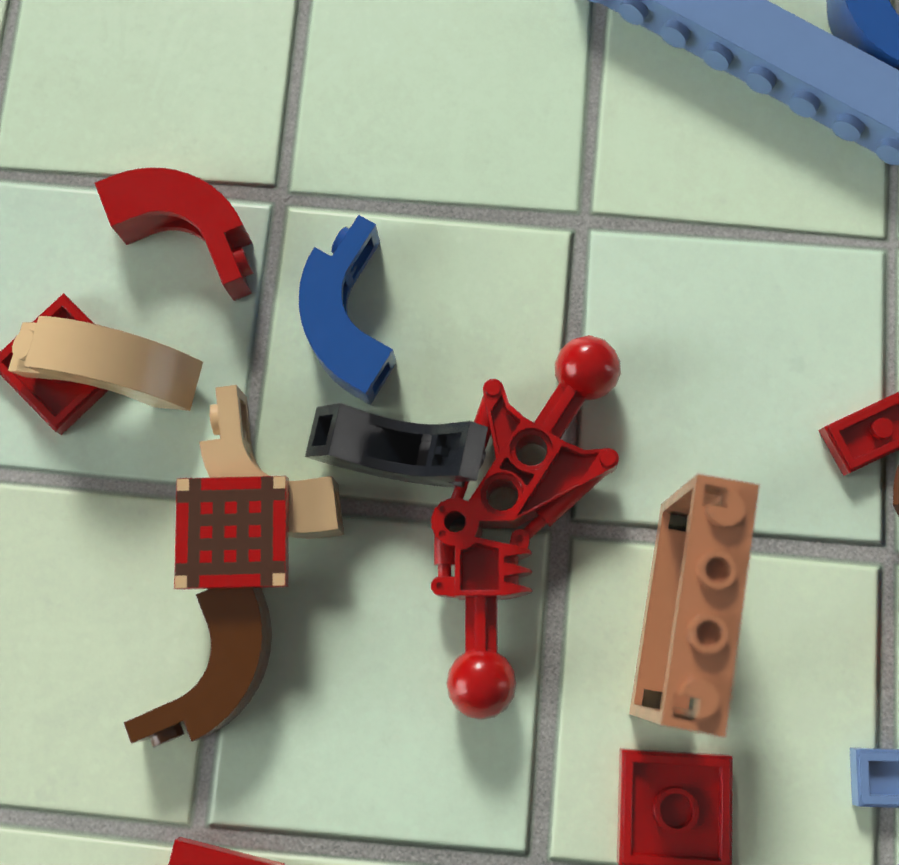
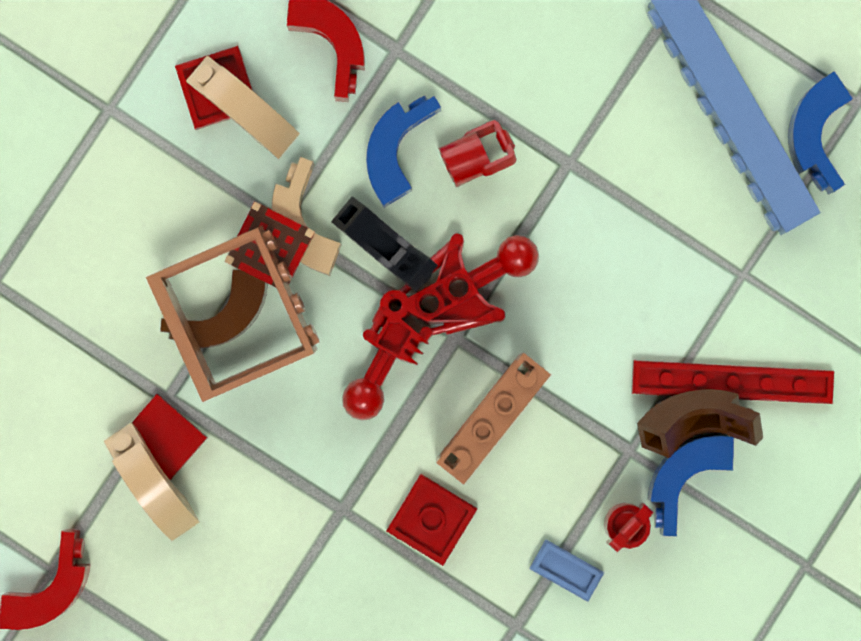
camera: 25 degrees right, 10 degrees up
none -> nougat window [146,226,320,402]
none -> red piece [438,120,517,188]

